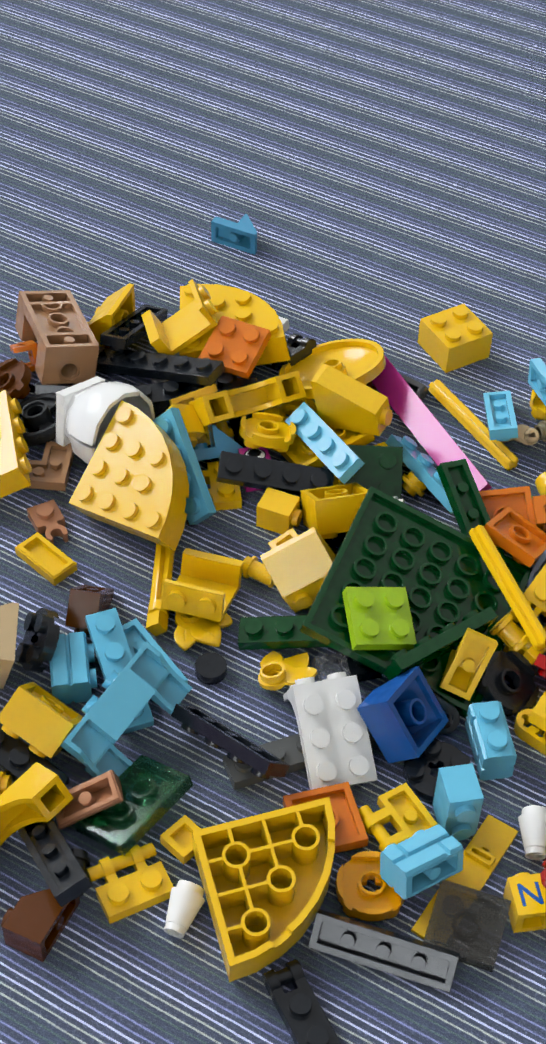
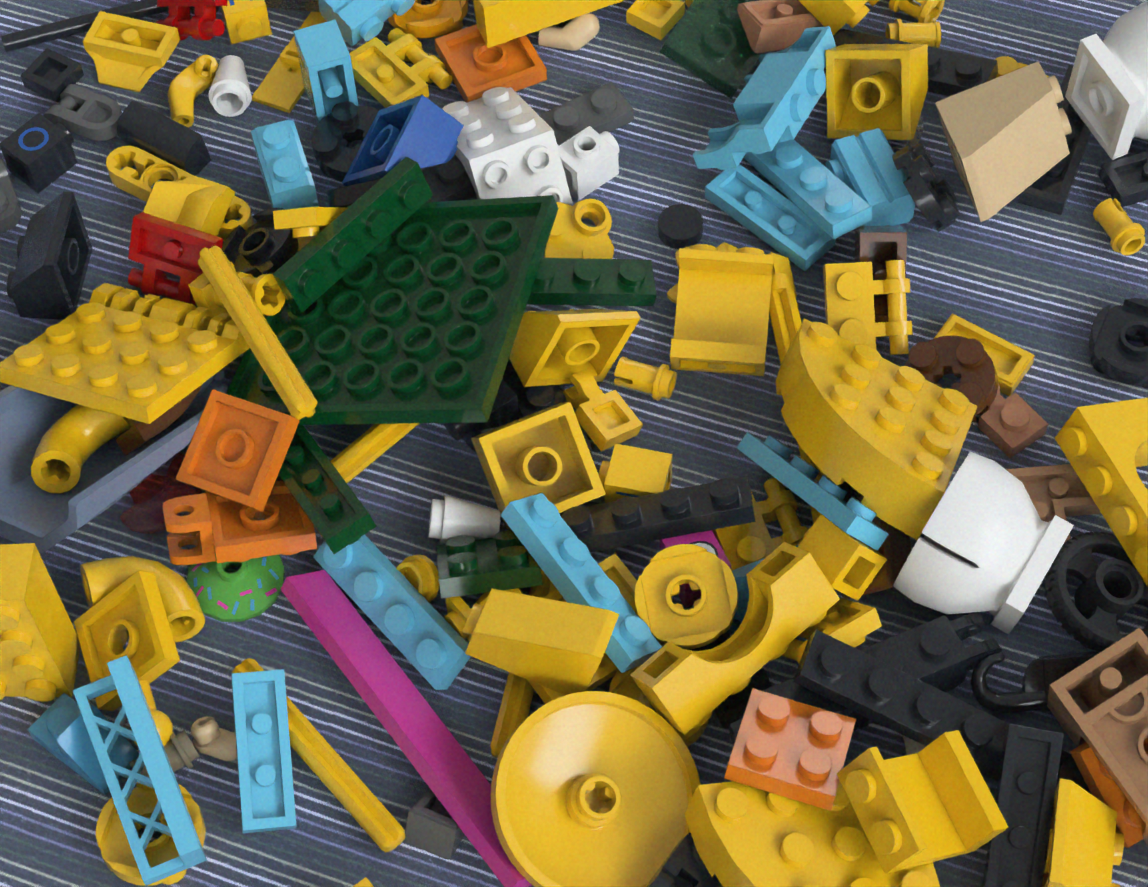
camera: 175 degrees right, 10 degrees up
black plate [171,704,290,780] -> none
lime plate [342,587,417,650] -> none
none -> white brick [557,126,619,201]
none -> yellow plate [823,260,913,355]
none -> reddish brown plate [904,336,998,423]

